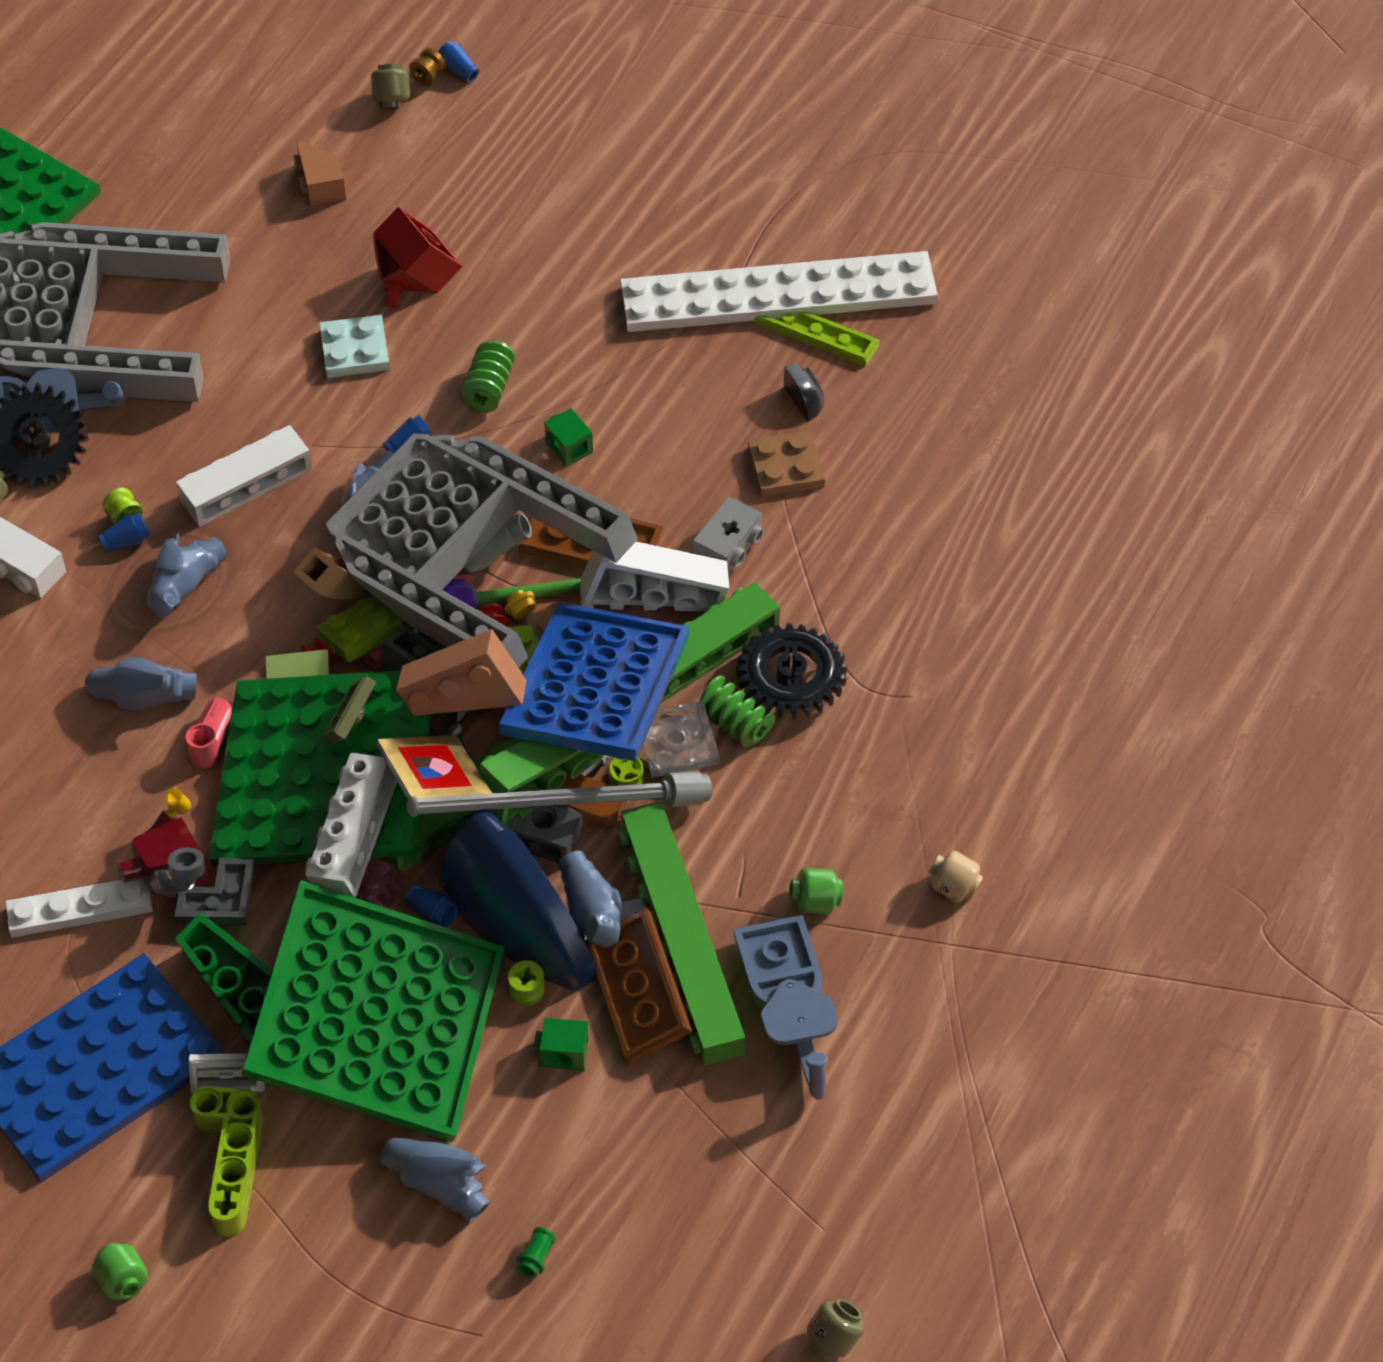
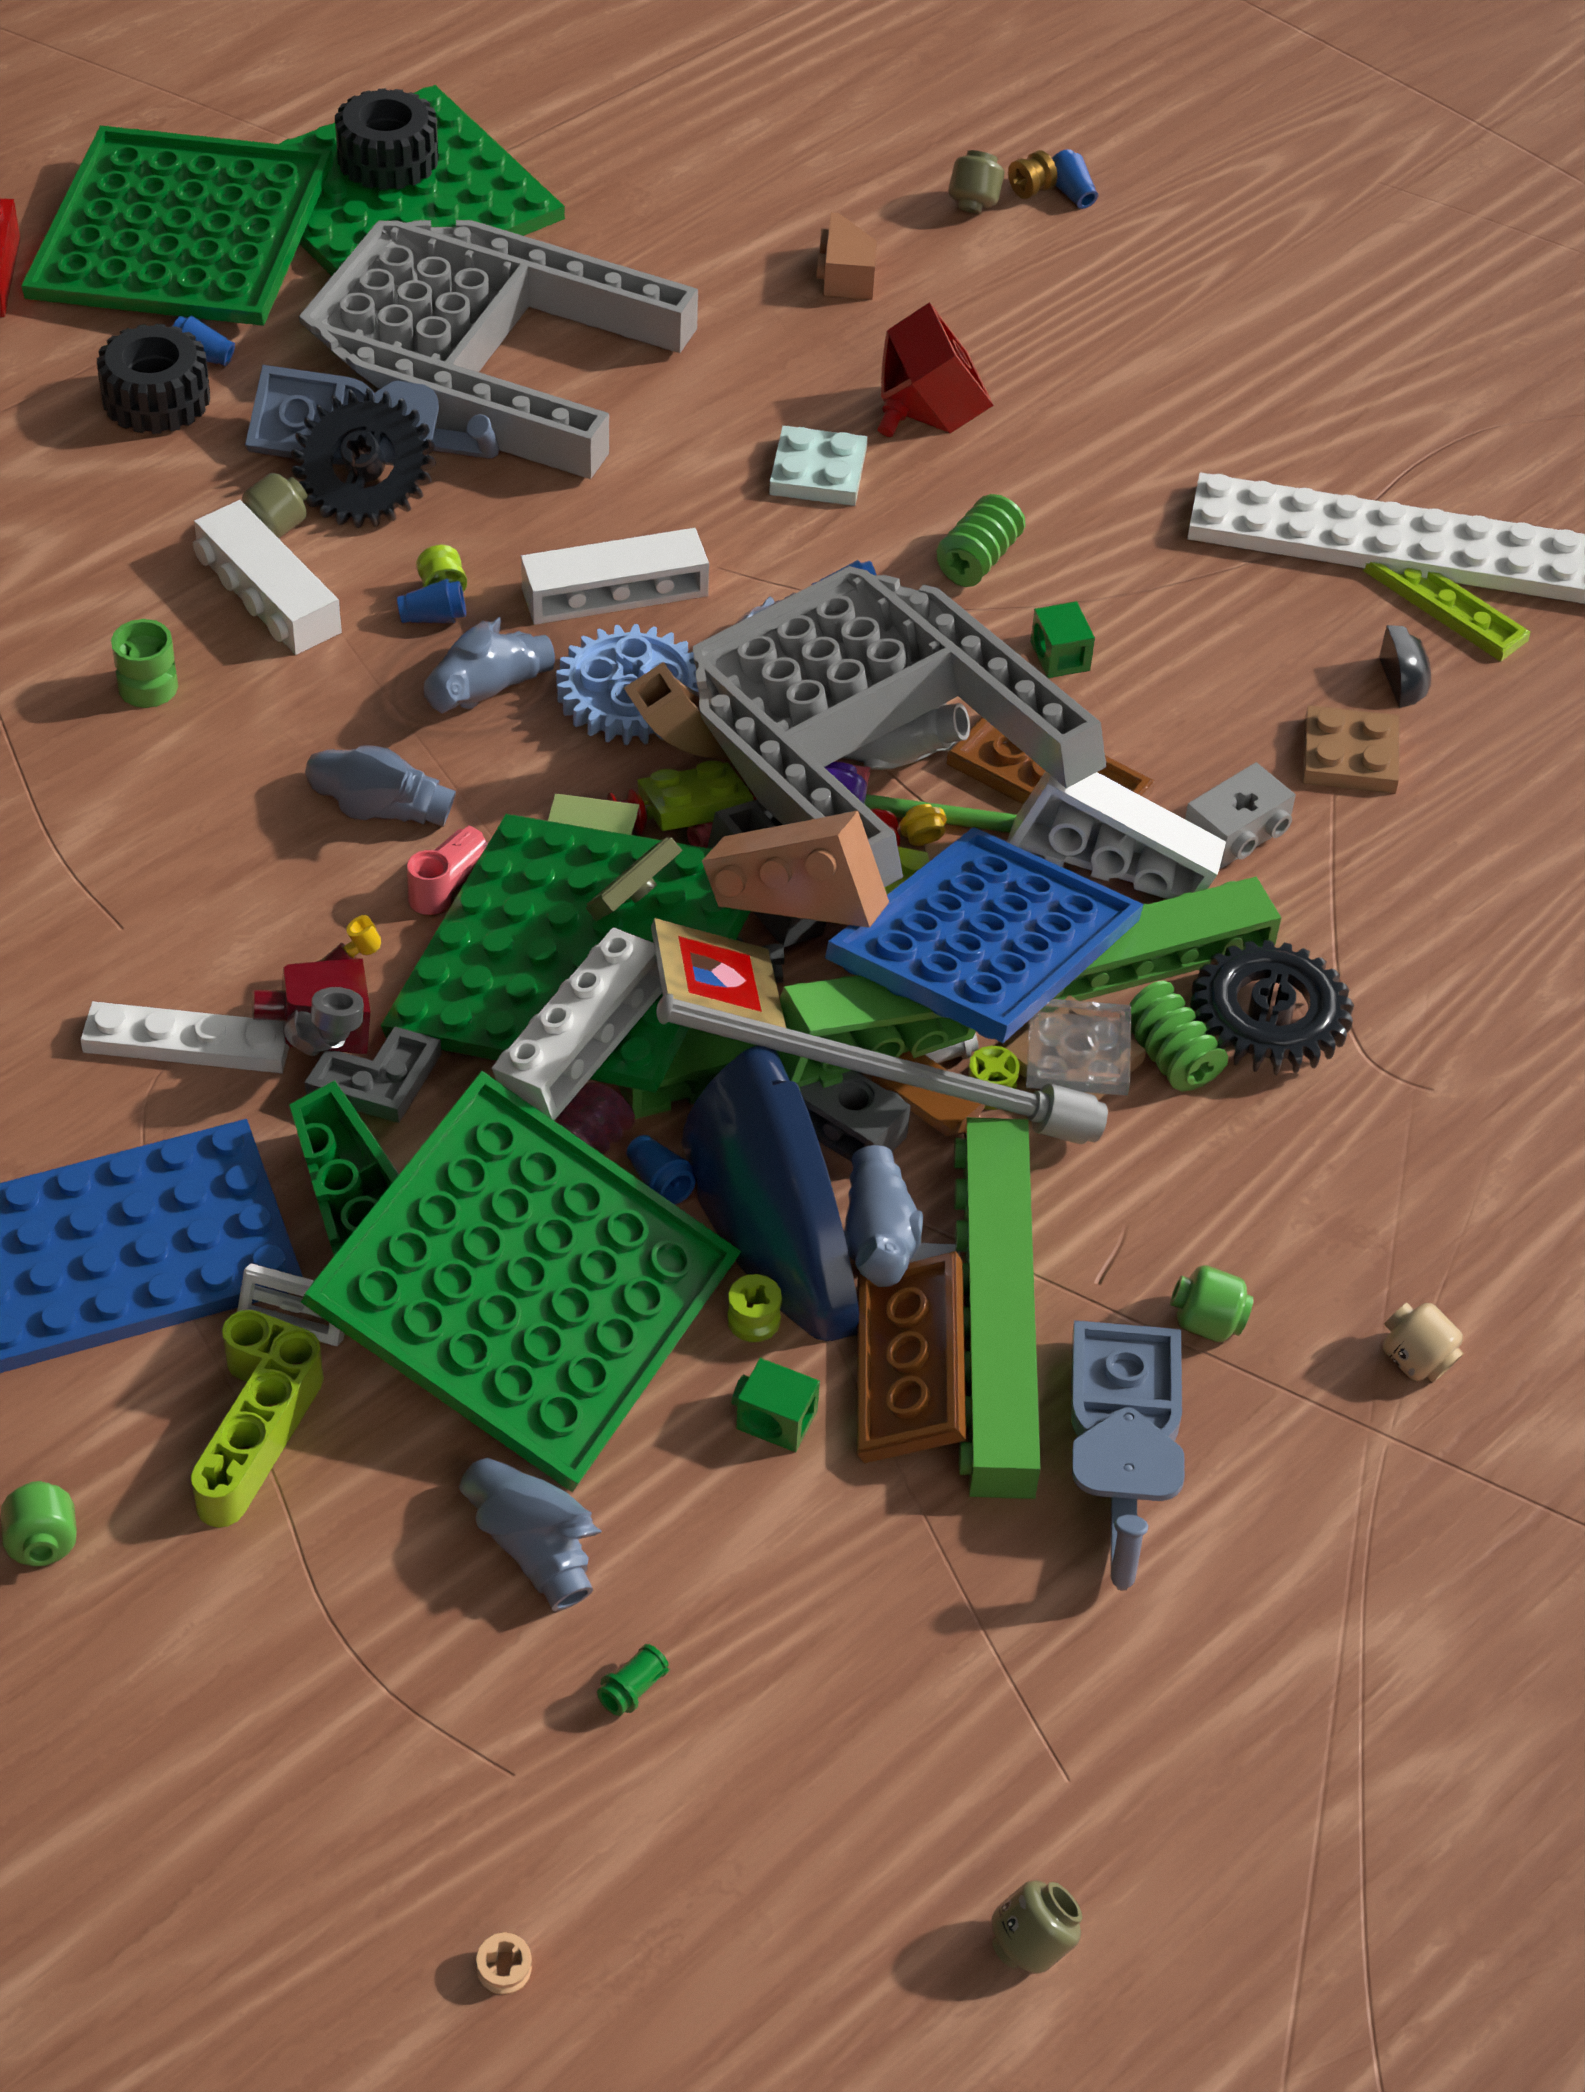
camera: 15 degrees right, 5 degrees down
none -> light blue gear [556,624,699,745]

